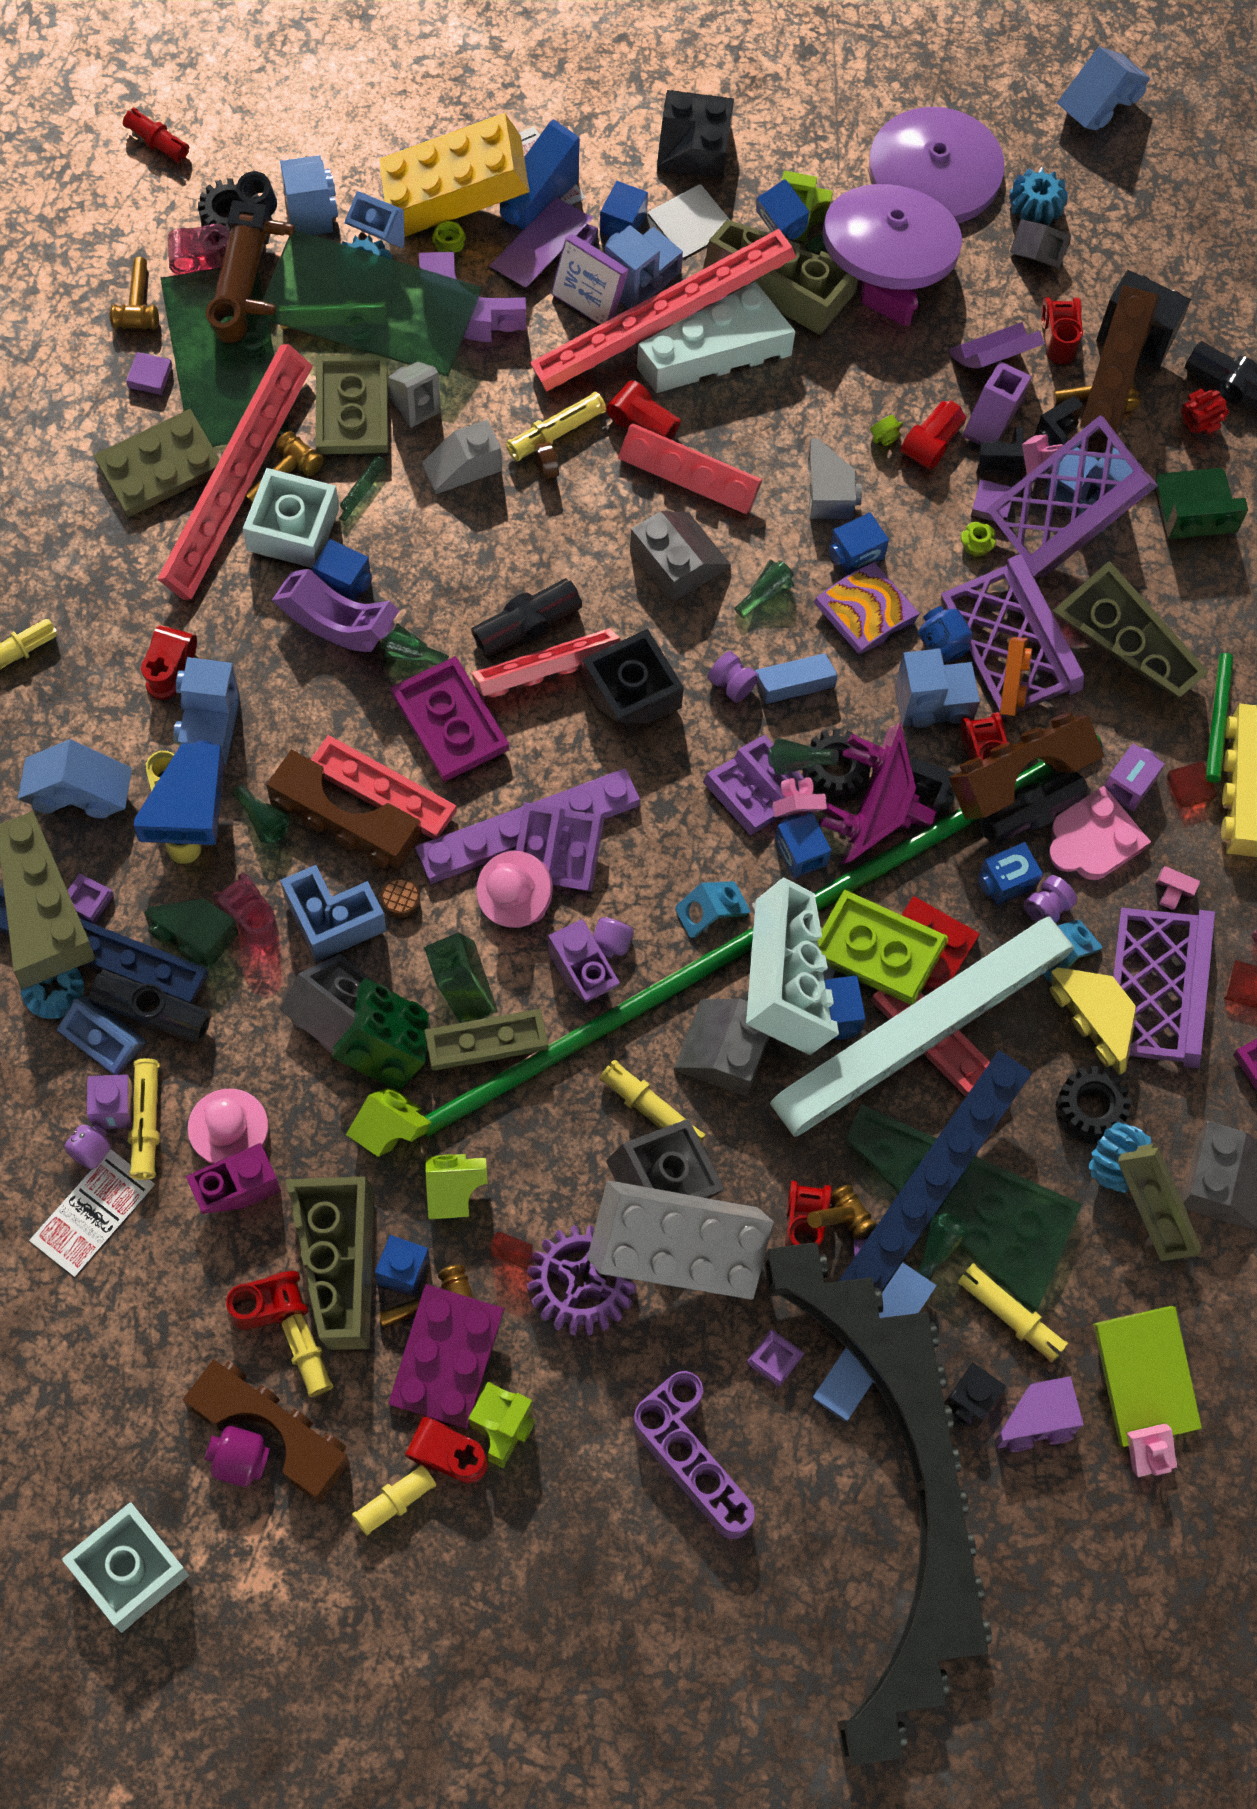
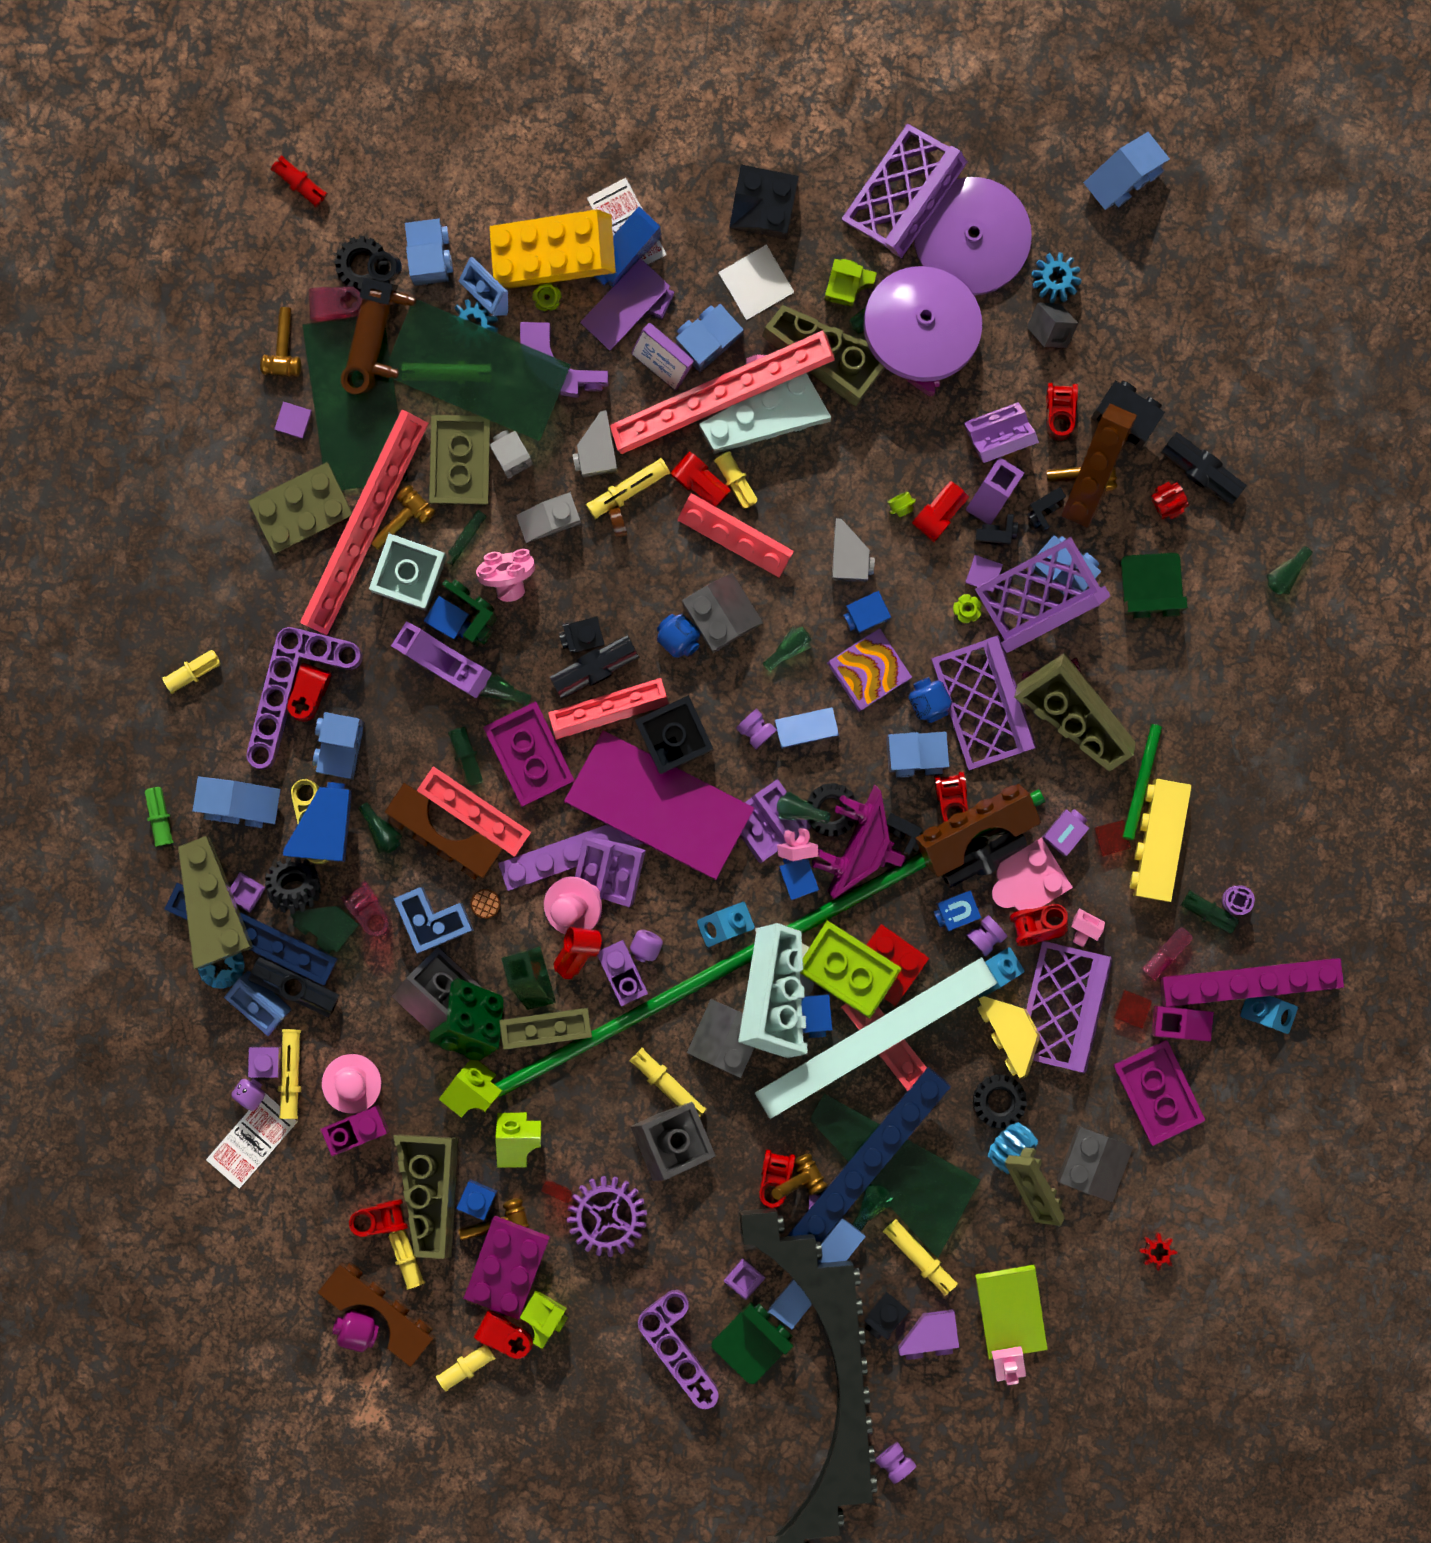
camera: 10 degrees right, 20 degrees up
light aqua brick [62,1502,190,1633] -> none
light grey brick [587,1180,774,1300] -> none
blue brick [600,181,648,238] -> none
blue brick [756,179,809,240] -> none
orange wing [1000,637,1032,716] -> none
bright pink tile [1022,434,1065,475] -> none
none -> medium lavender beam [247,627,363,770]
none -> black tyre [265,857,321,914]
none -> dark green bracket [442,579,497,647]
none -> clear green axle [448,727,483,786]
none -> bright pink plate [476,549,535,602]
none -> red piece [553,927,602,979]
none -> black bracket [559,617,605,655]
none -> magenta piece [564,730,755,880]
none -> light grey slope [573,410,618,478]
none -> blue head [657,614,701,658]
none -> dark green bracket [711,1302,794,1384]
none -> light yellow axle [714,451,757,509]
none -> medium lavender fence [841,123,968,258]
none -> medium lavender wheel [875,1442,916,1484]
none -> red piece [1010,904,1068,947]

